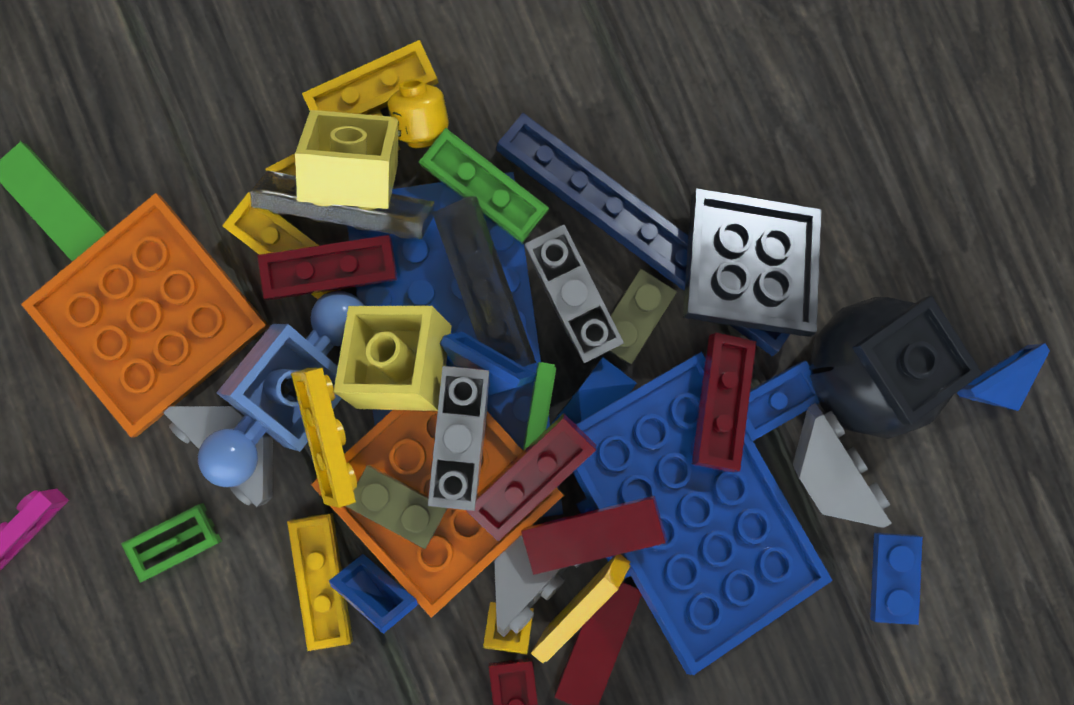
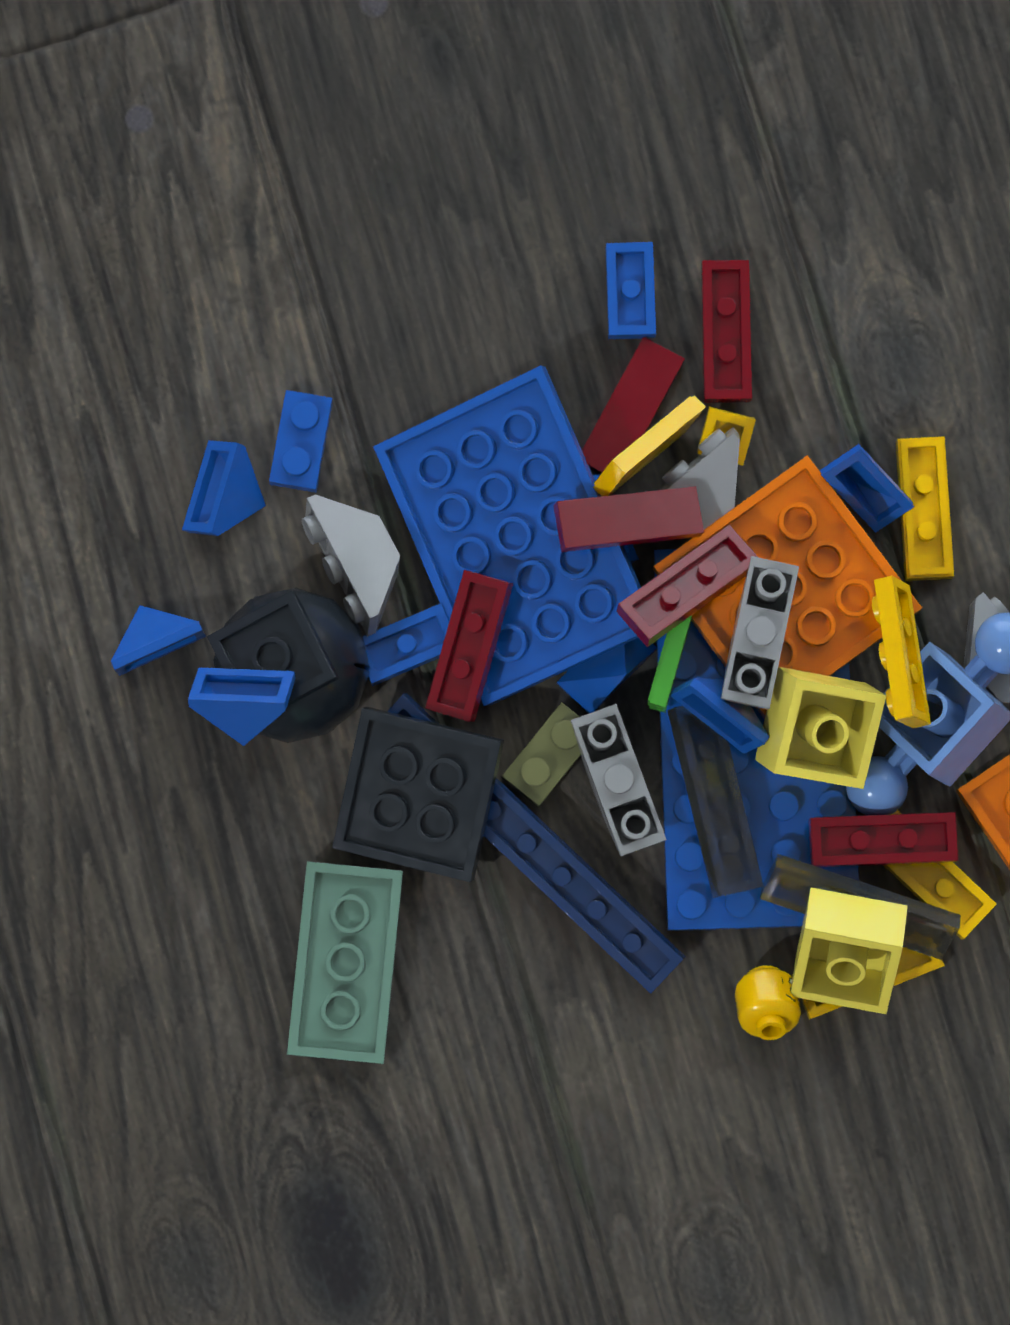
camera: 175 degrees left, 5 degrees down
yellow plate [302,40,439,115] -> none
olive plate [346,465,448,549] -> none
bright green tile [419,128,549,245] -> none
none -> blue slope [182,440,266,536]
none -> blue slope [188,668,296,746]
none -> sand green plate [287,861,403,1064]

